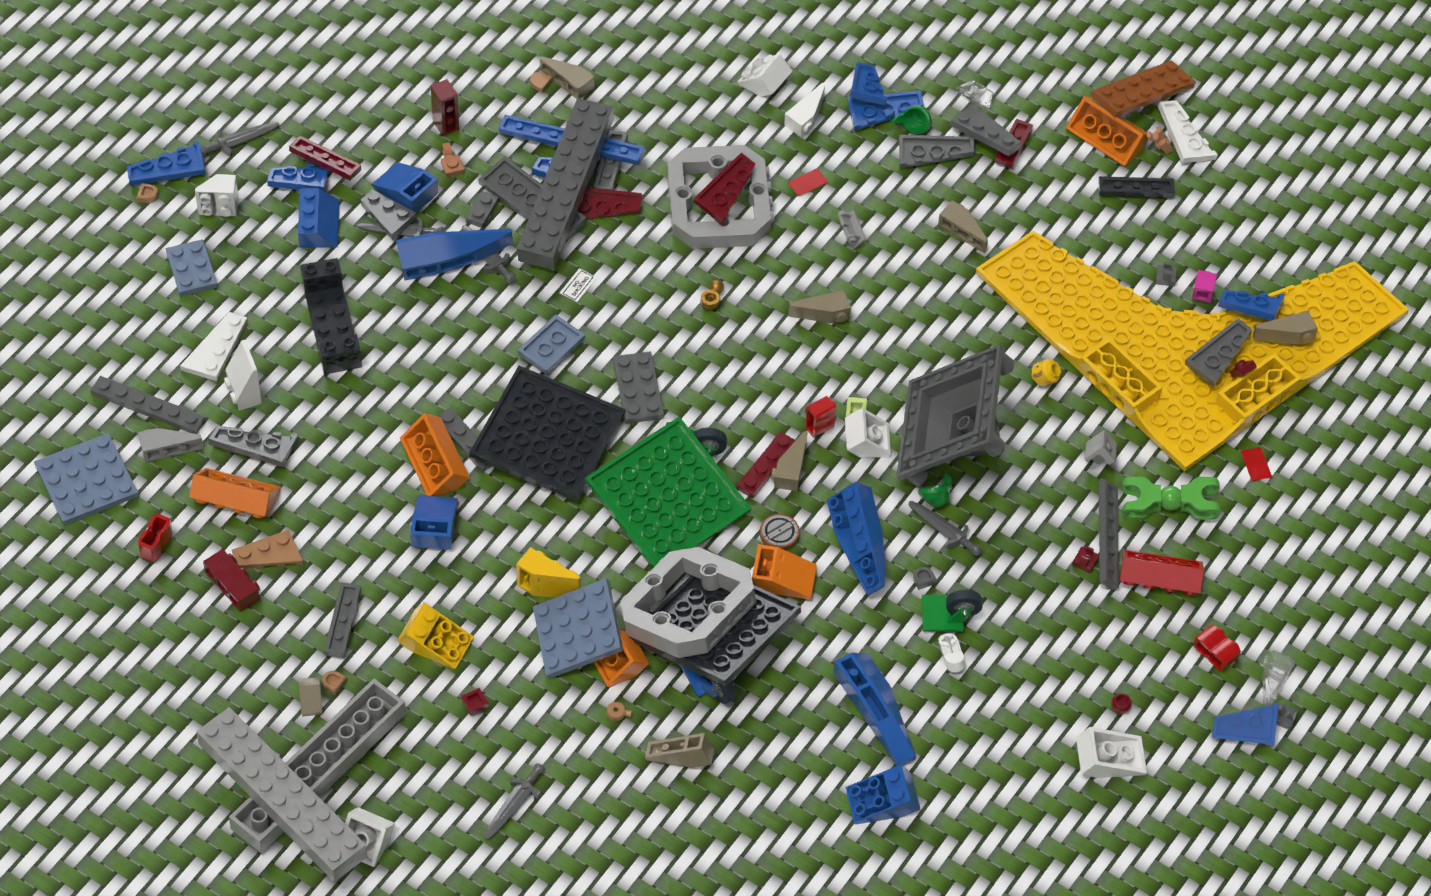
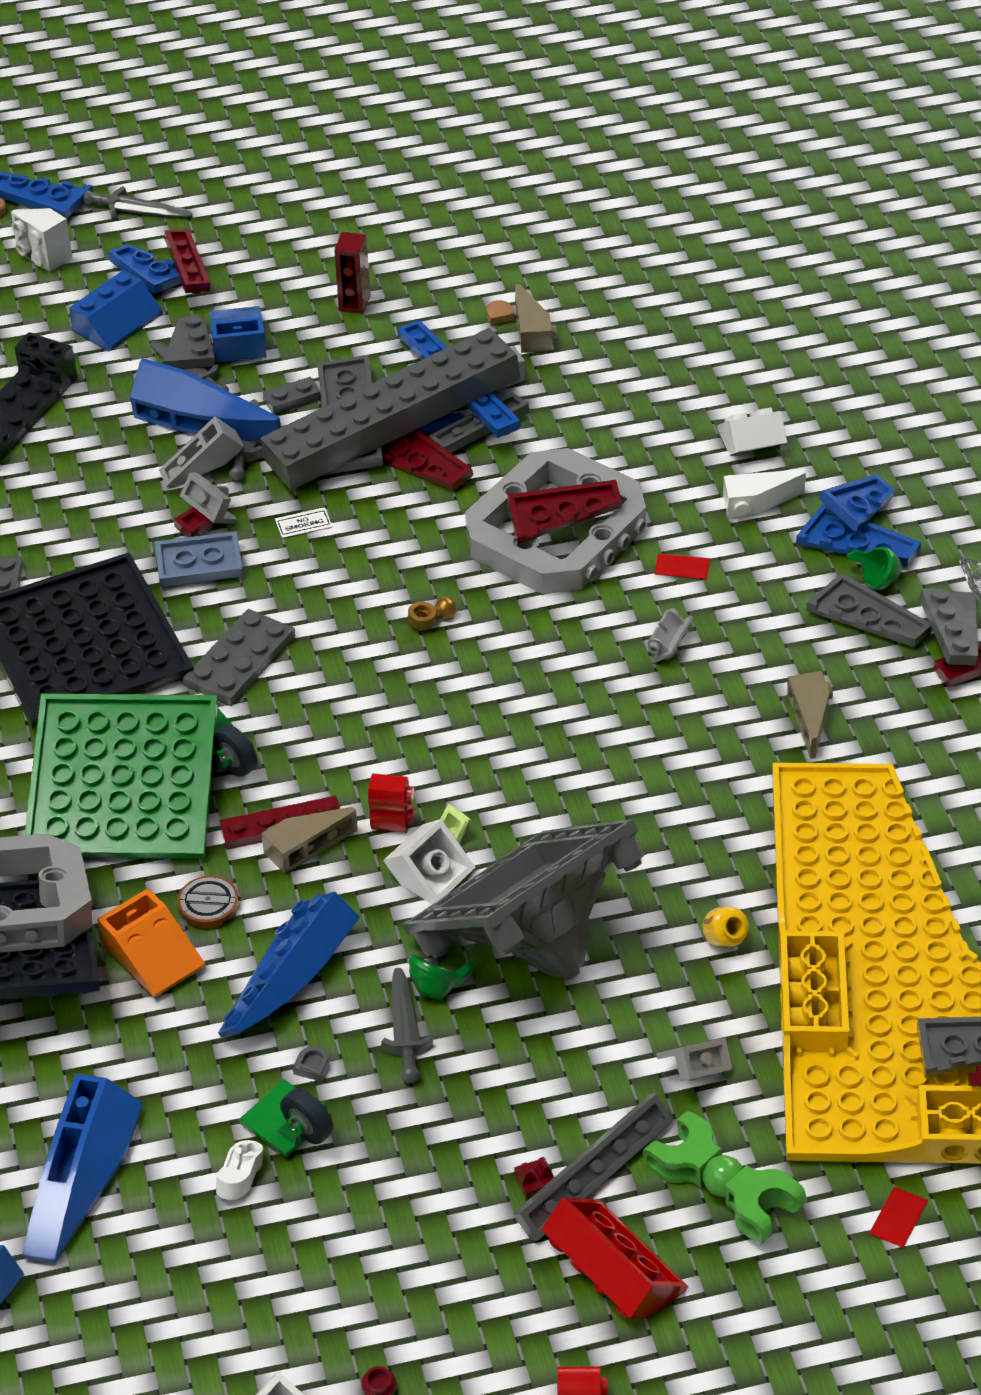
camera: 45 degrees right, 10 degrees down
nougat plate [441,142,464,178] -> none
dark tan slope [788,290,851,323] -> none
none -> light grey slope [159,417,244,488]
none -> dark red plate [173,507,213,537]
none -> light grey panel [180,472,237,524]

